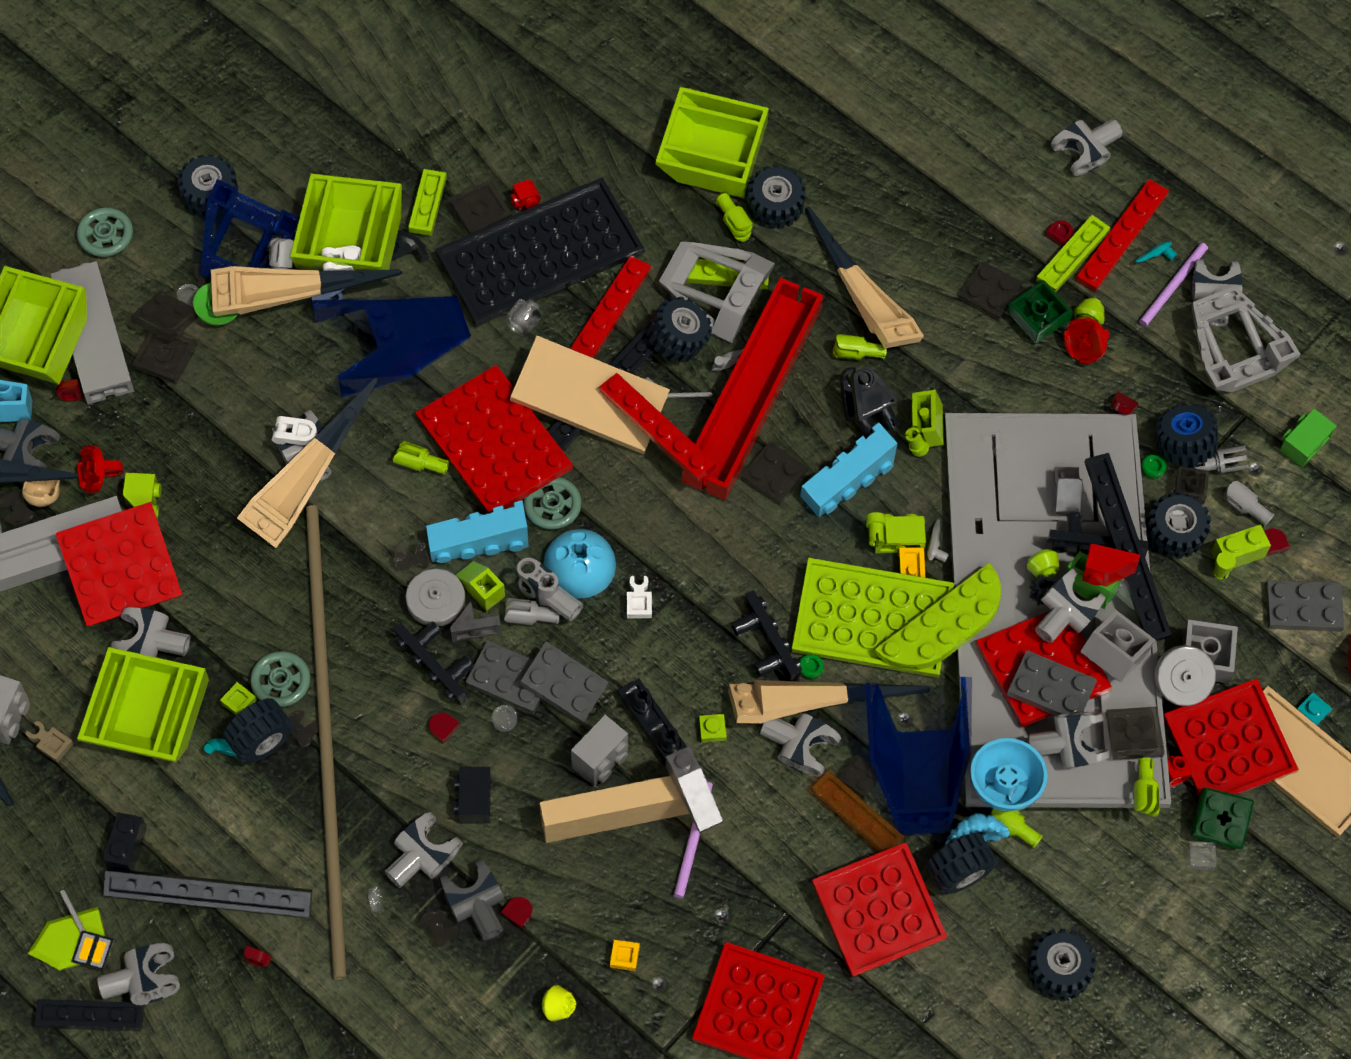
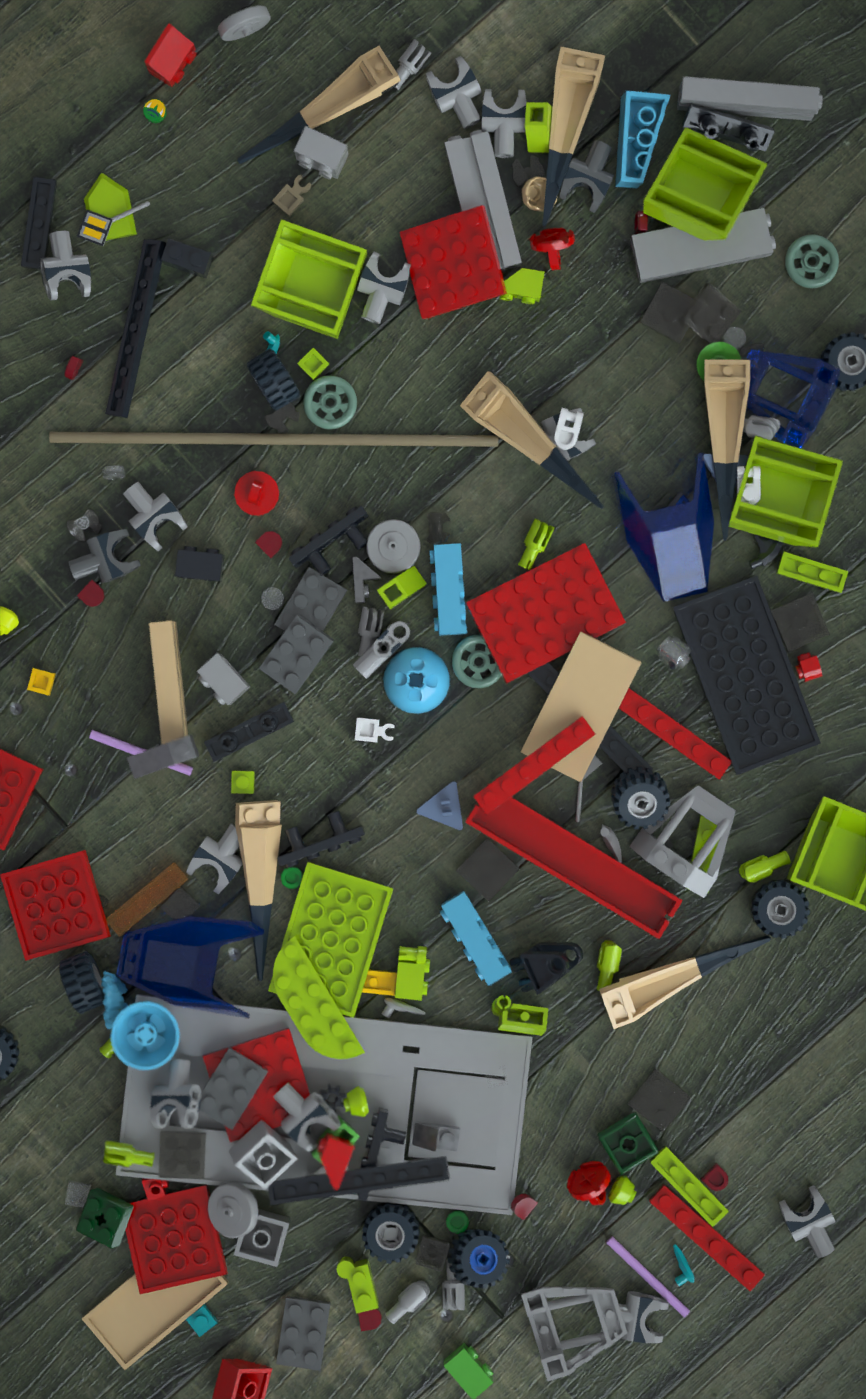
camera: 100 degrees right, 25 degrees up
none -> red tile [234,471,279,516]
none -> sand blue piece [417,781,463,830]

